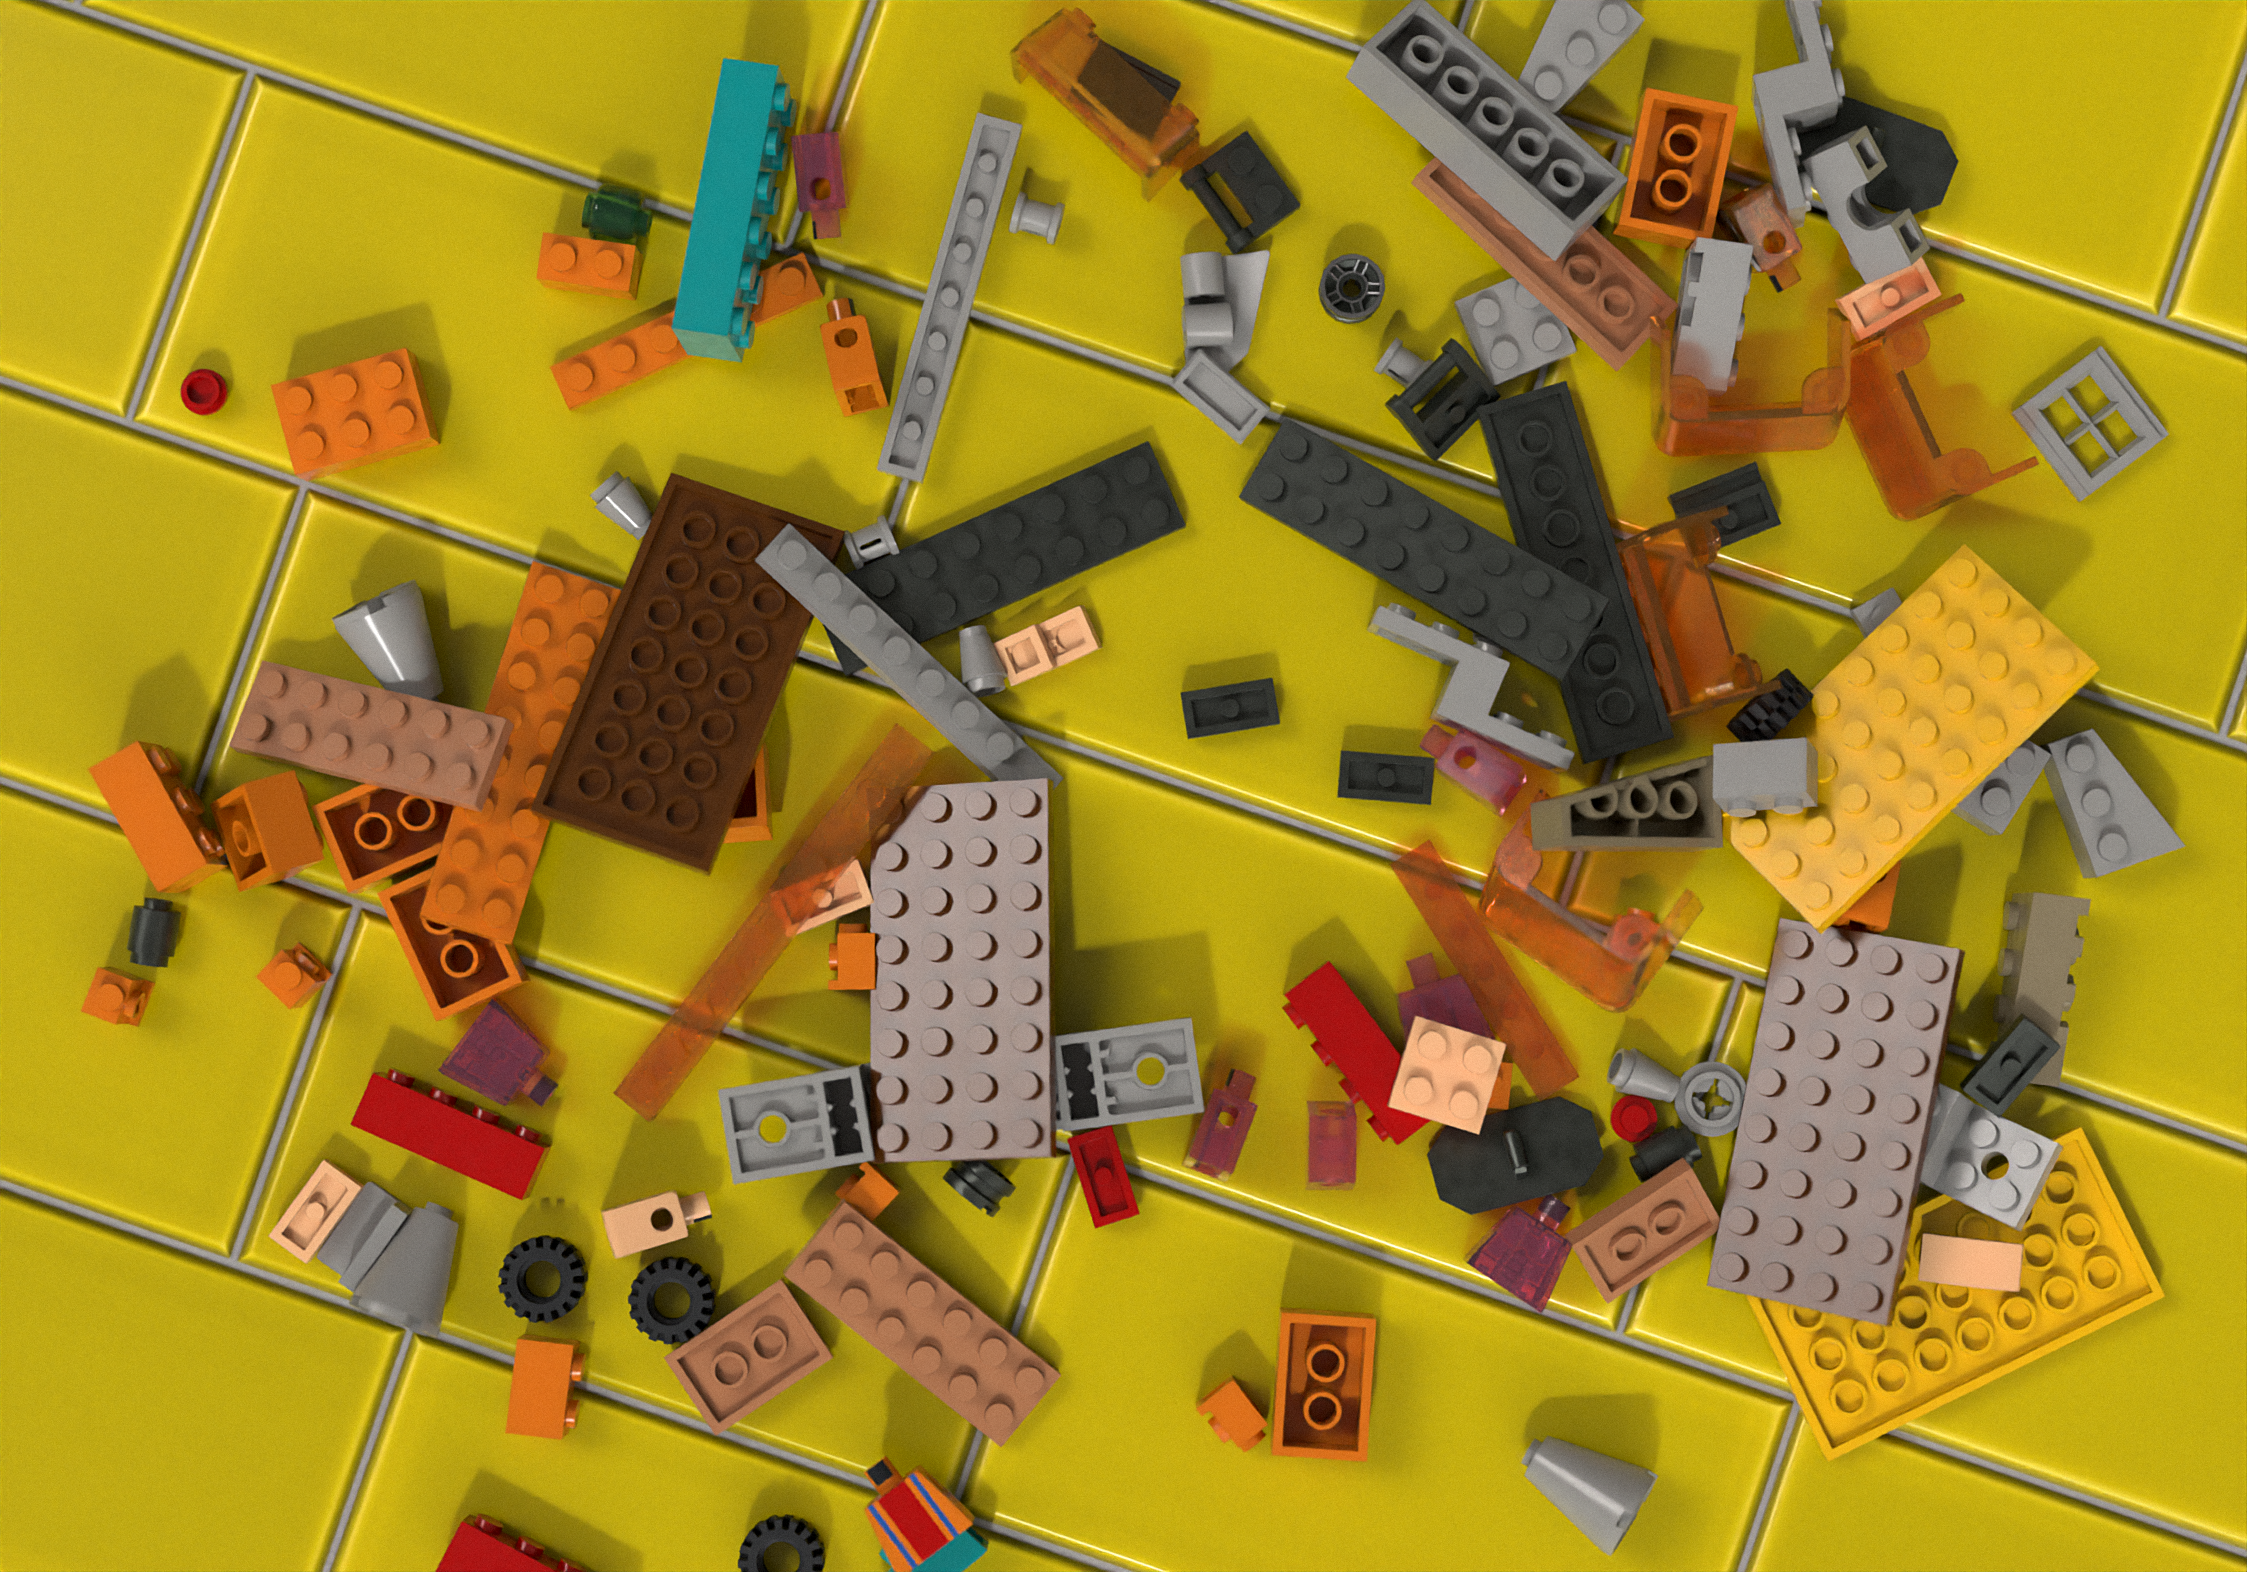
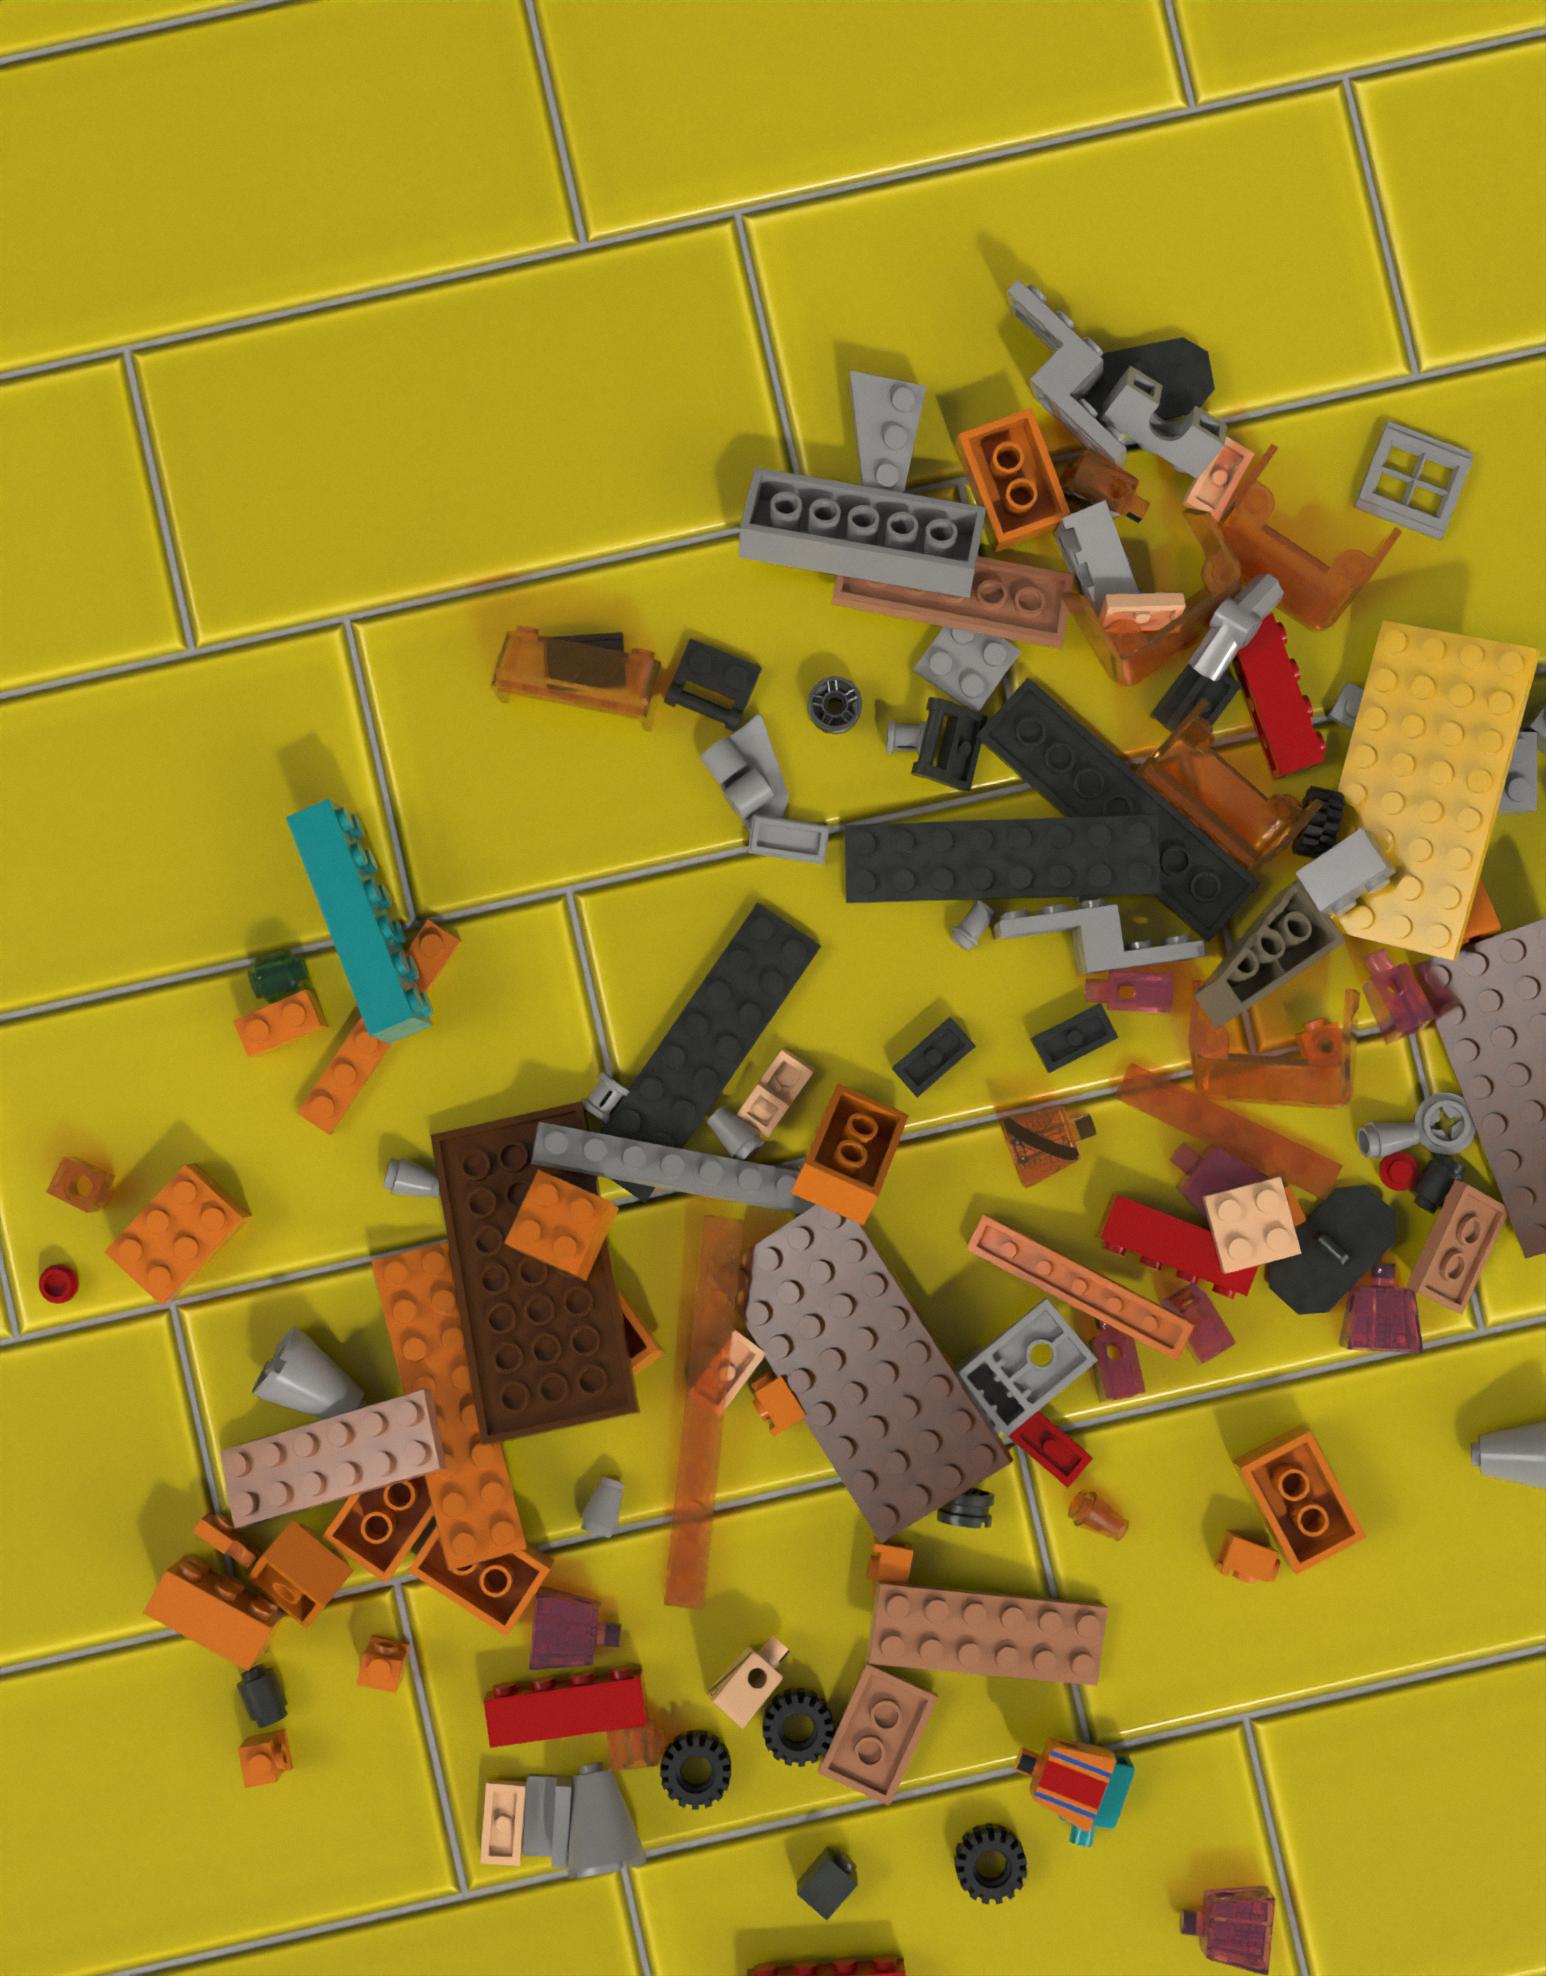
camera: 40 degrees left, 0 degrees up
orange brick [505,1334,586,1440] -> none
light grey bracket [718,1063,875,1184] -> none
clear pink torso [791,132,850,240] -> none
orange torso [820,298,889,417] -> none
light grey plate [877,113,1023,484] -> none
light grey bush [1009,191,1065,245] -> none
none -> clear orange brick [46,1156,116,1213]
none -> orange plate [192,1512,263,1569]
none -> orange brick [505,1170,619,1281]
none -> light grey cone [581,1476,624,1538]
none -> clear orange brick [606,1716,666,1771]
none -> orange brick [791,1083,909,1225]
none -> pearl dark grey brick [796,1846,858,1921]
none -> light grey pin [950,900,997,951]
none -> orange plate [966,1214,1196,1361]
none -> clear orange torso [998,1106,1097,1188]
none -> clear orange cone [1068,1490,1129,1541]
none -> light nougat plate [1098,592,1186,632]
none -> light grey piece [1188,573,1284,681]
none -> red brick [1231,614,1326,780]
none -> clear pink torso [1362,949,1436,1045]

